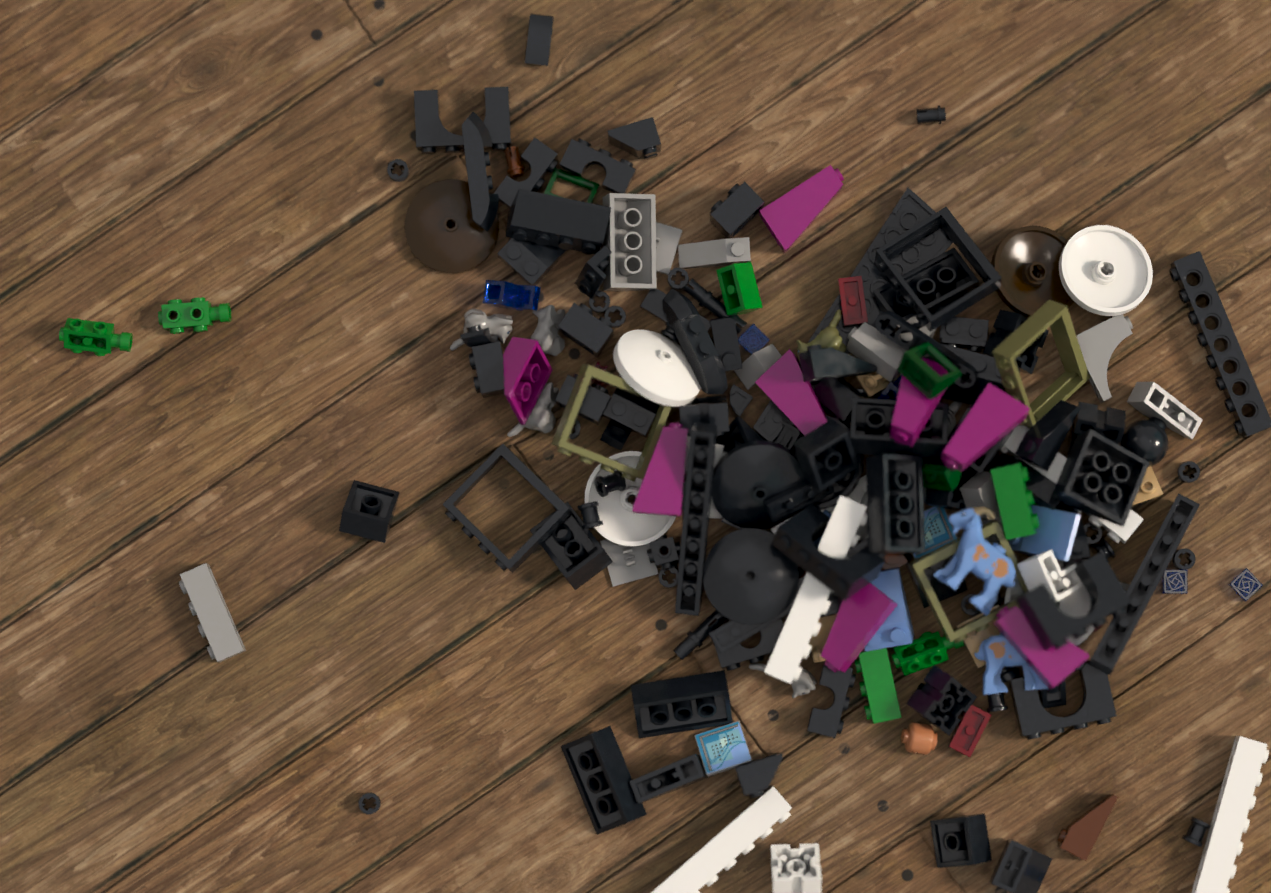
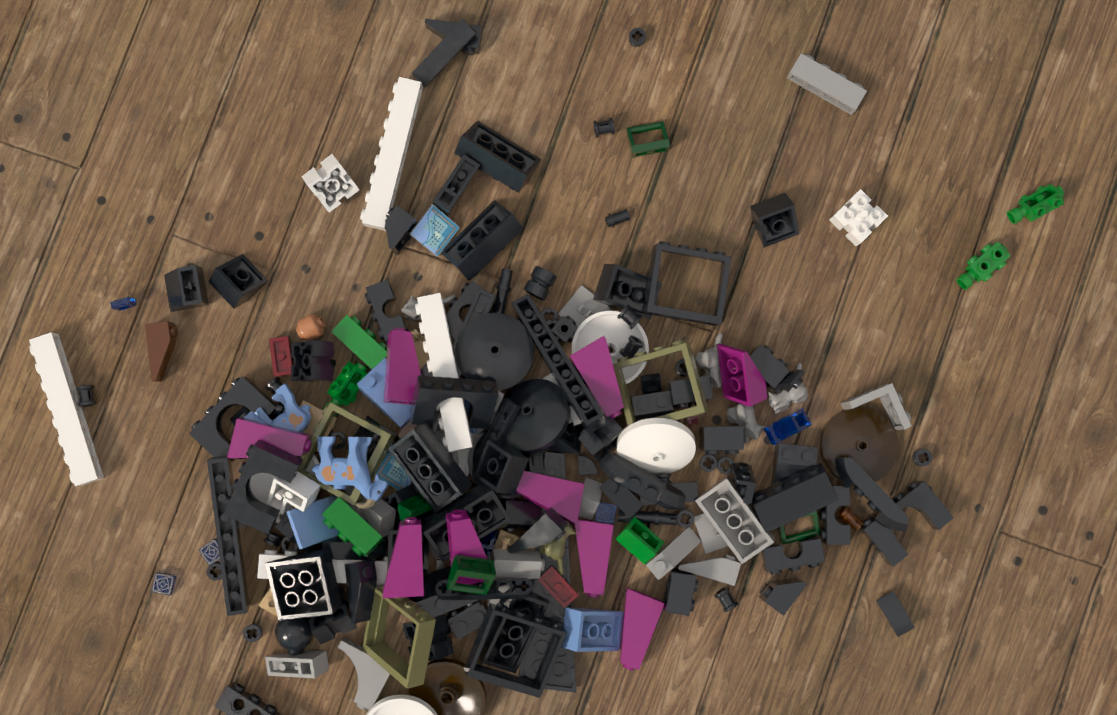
camera: 145 degrees right, 0 degrees up
none -> black wheel [523,266,557,301]
none -> medium blue slope [561,608,624,652]
none -> magenta slope [574,519,614,598]
none -> black bush [593,117,615,138]
none -> black pin [605,209,630,228]
none -> dark green tile [626,121,670,158]
none -> light grey slope [677,554,741,586]
none -> black bush [714,586,739,612]
none -> white brick [829,189,888,246]
none -> light grey bracket [840,383,911,430]

